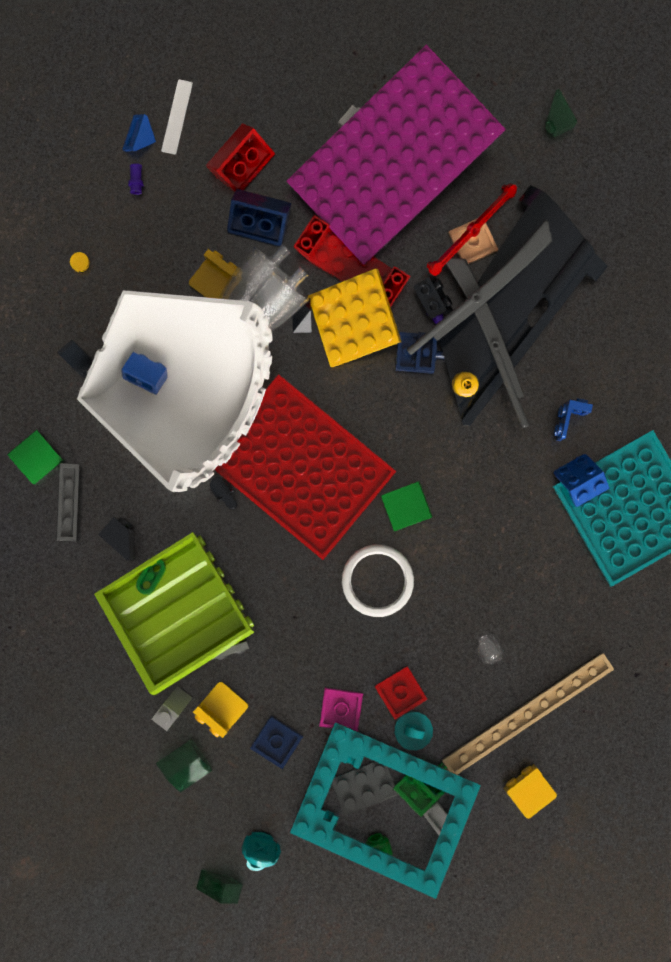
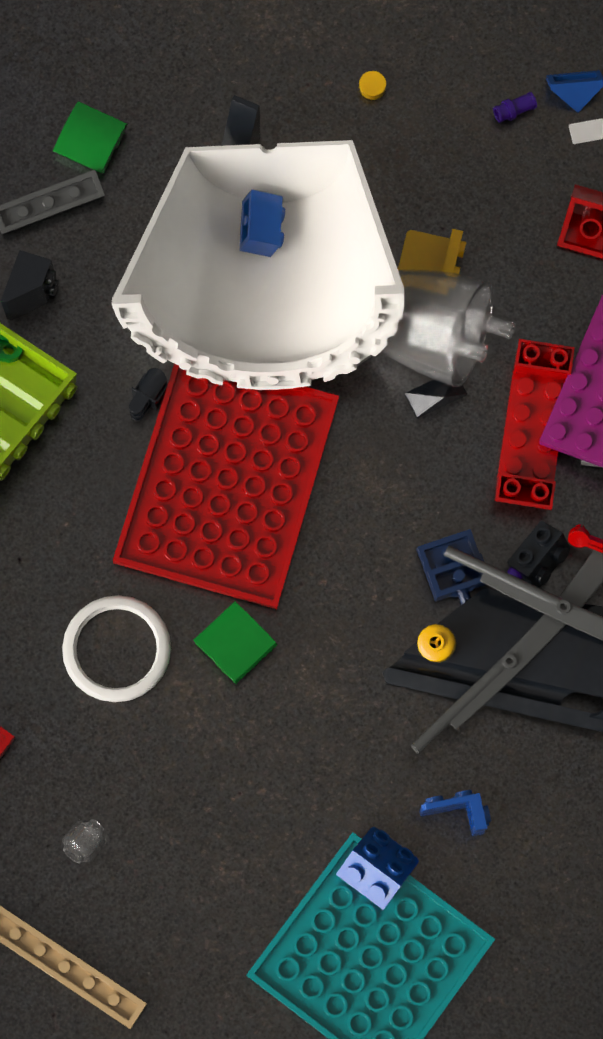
camera: 65 degrees right, 10 degrees down
dark blue slope [227,189,292,246] -> none
yellow plate [308,269,401,368] -> none

